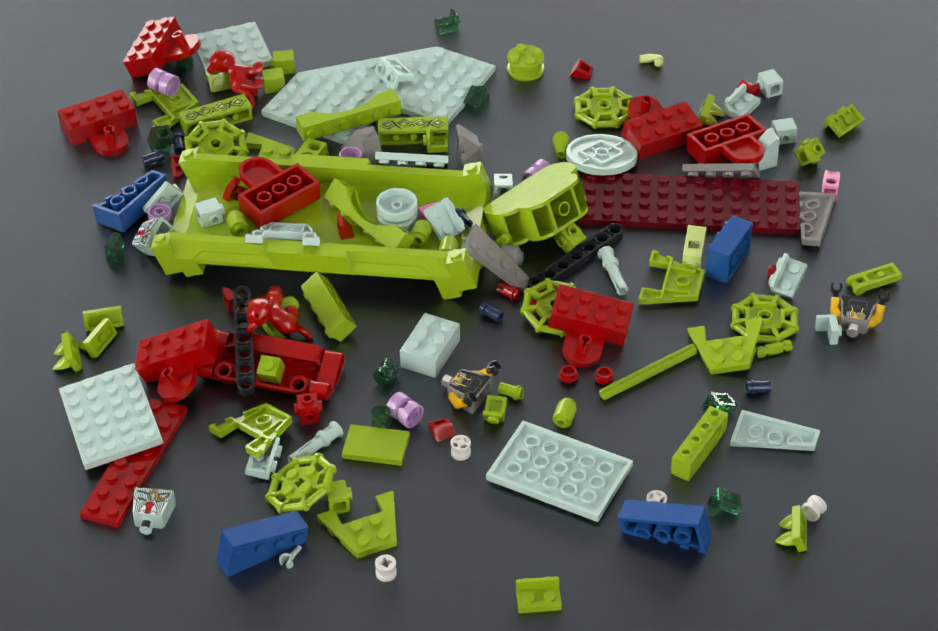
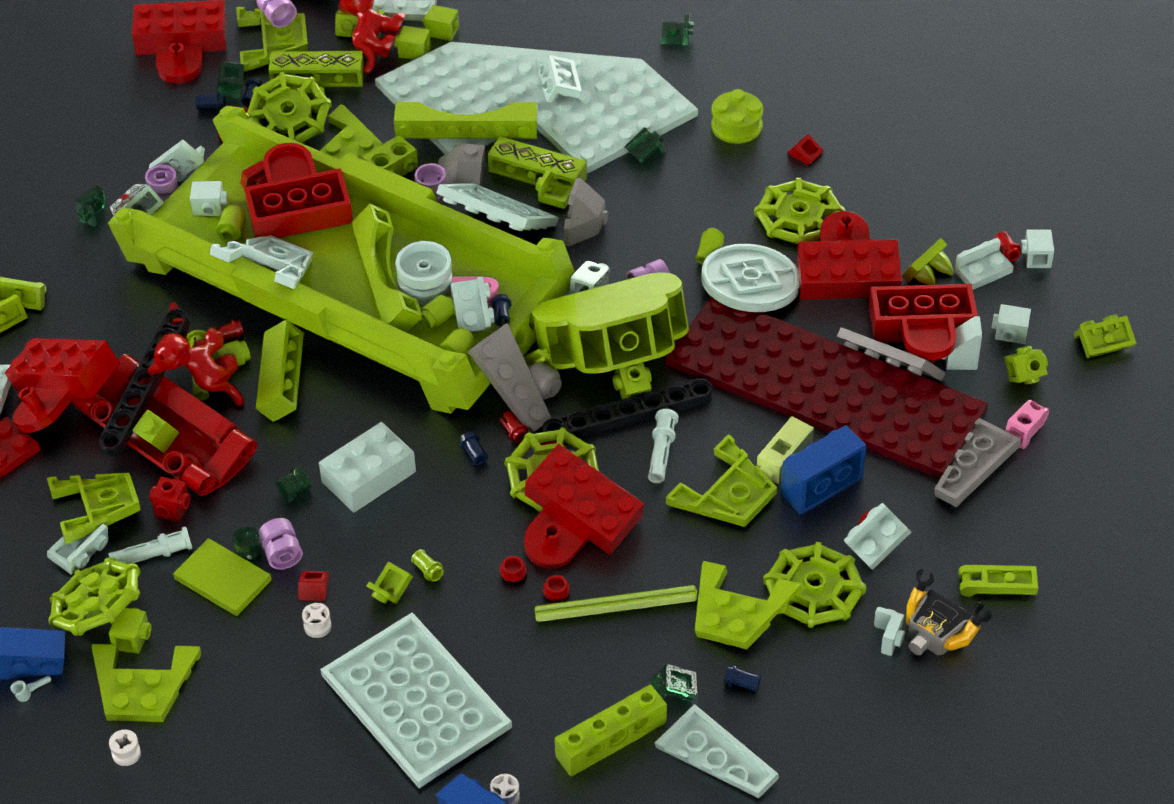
camera: 25 degrees right, 5 degrees up
blue wedge [92,170,168,232] -> none
red slope [336,213,354,240] -> none
torso [441,360,501,414] -> none
lime brick [552,398,577,428] -> none
yellowish green arm [639,54,664,67] -> none
lime axle [755,340,793,358] -> none

